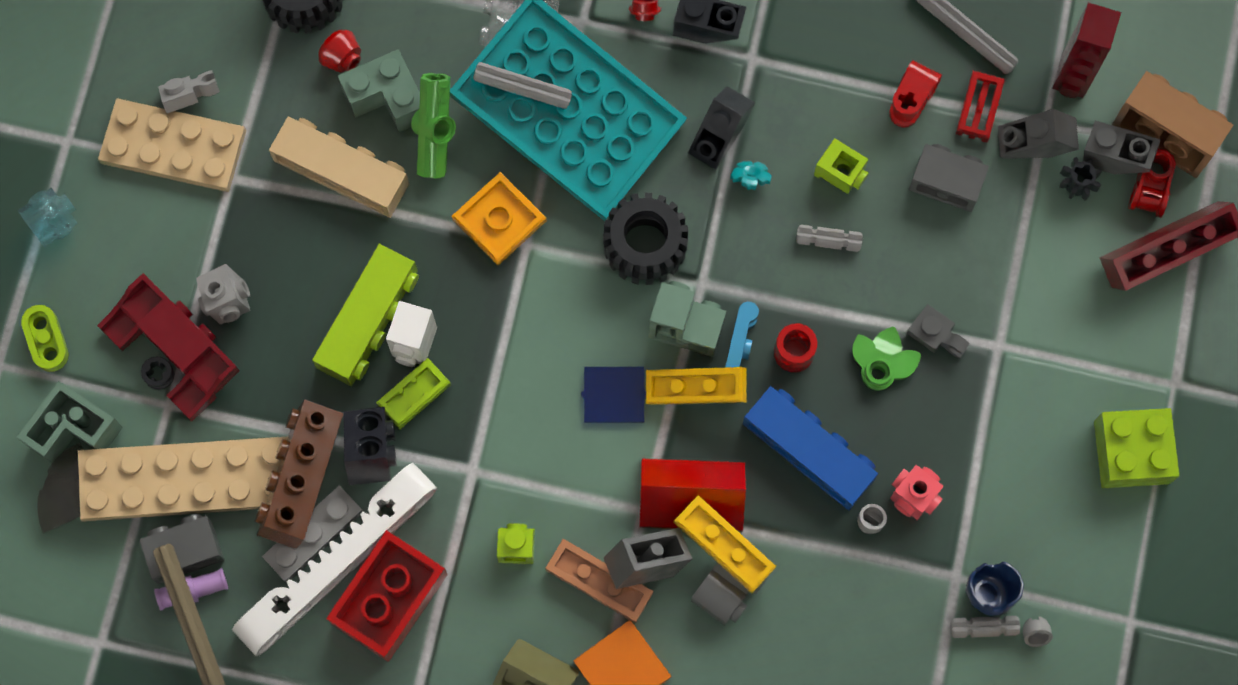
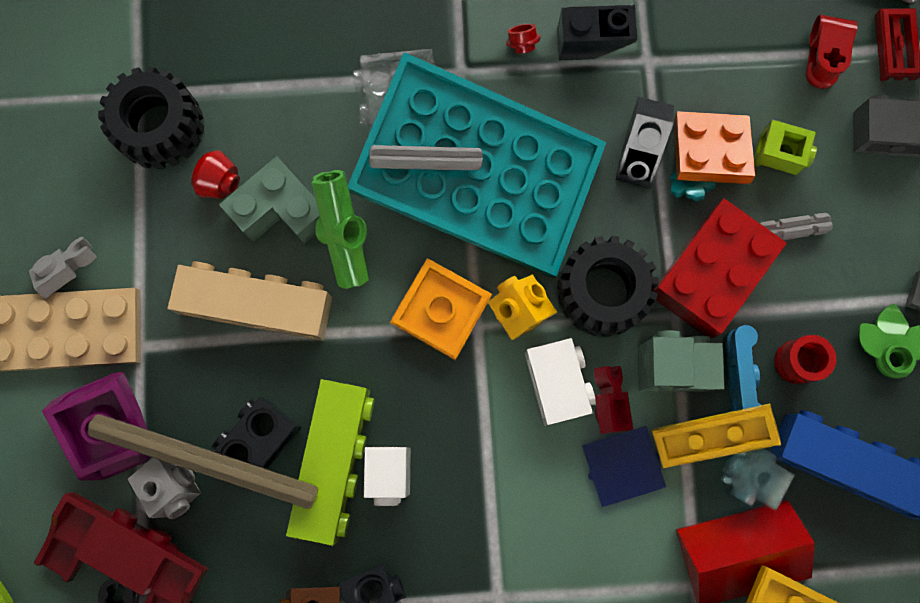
camera: 15 degrees left, 5 degrees up
lime plate [376,358,451,430] -> none
none -> magenta slope [42,372,150,481]
none -> dark tan axle [88,414,318,509]
none -> black brick [212,397,302,489]
none -> yellow brick [488,274,557,340]
none -> white brick [524,338,596,426]
none -> dark red plate [594,366,634,434]
none -> red brick [654,198,787,339]
none -> plate [674,111,755,184]
none -> clear light blue brick [721,449,795,510]

